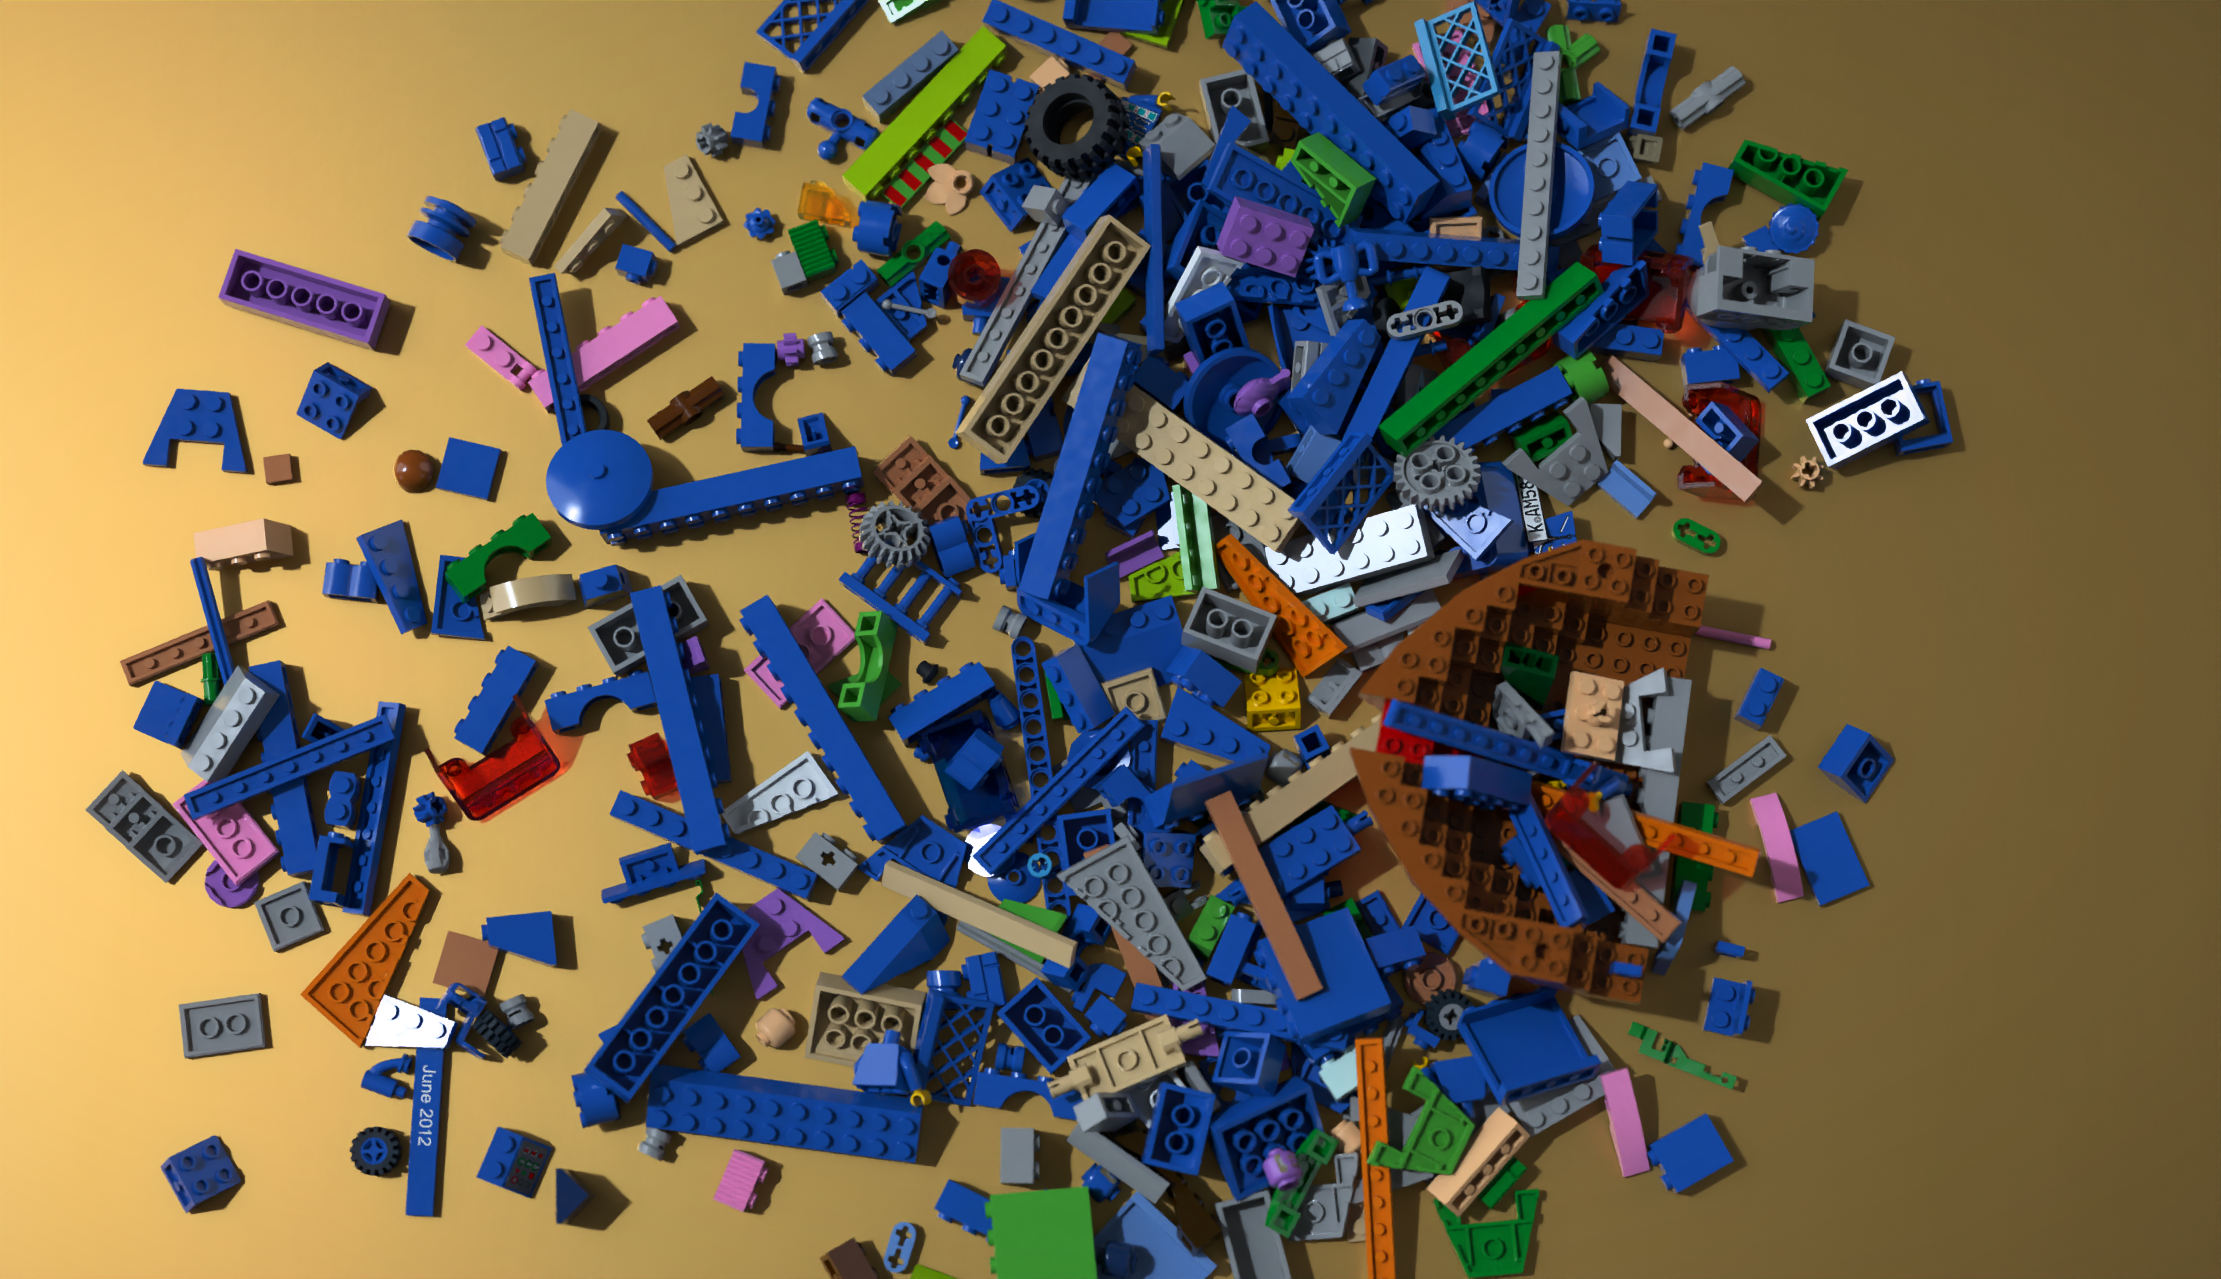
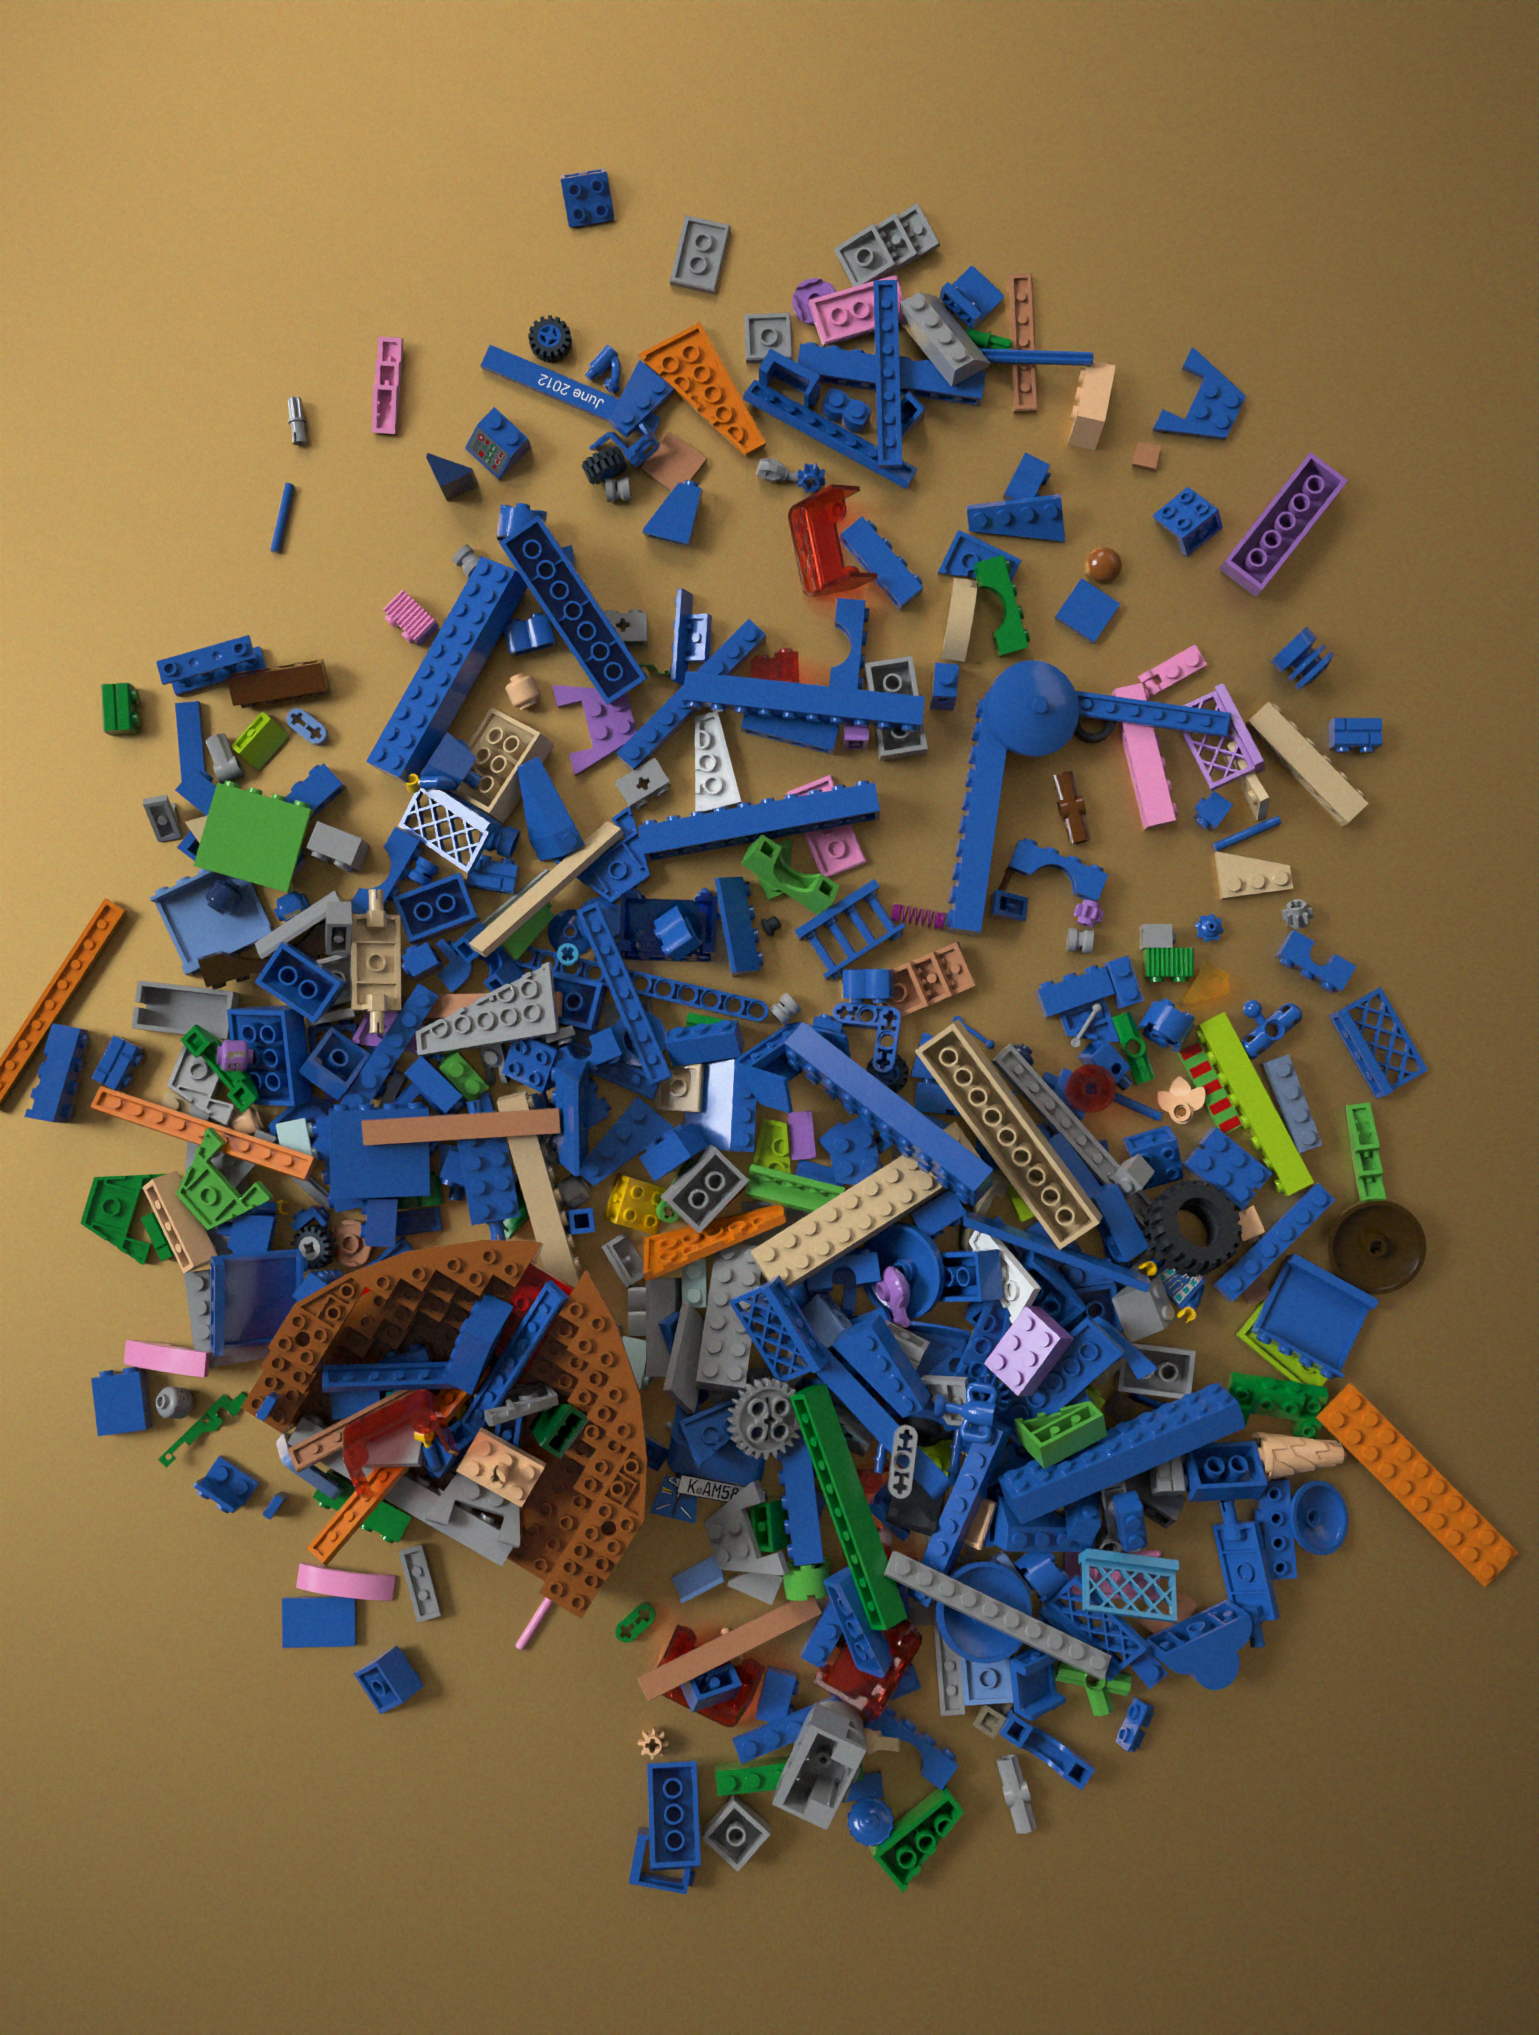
camera: 110 degrees right, 5 degrees up
light grey gear [859,500,930,570] -> none
blue cone [987,690,1020,730] -> none
medium lavender tile [1182,351,1200,378] -> none
blue piece [1598,181,1658,266] -> none
blue brick [1733,668,1785,730] -> none
none -> light grey head [156,1387,194,1419]
none -> blue bar [1095,1085,1163,1121]
none -> medium lavender fence [1181,683,1265,791]

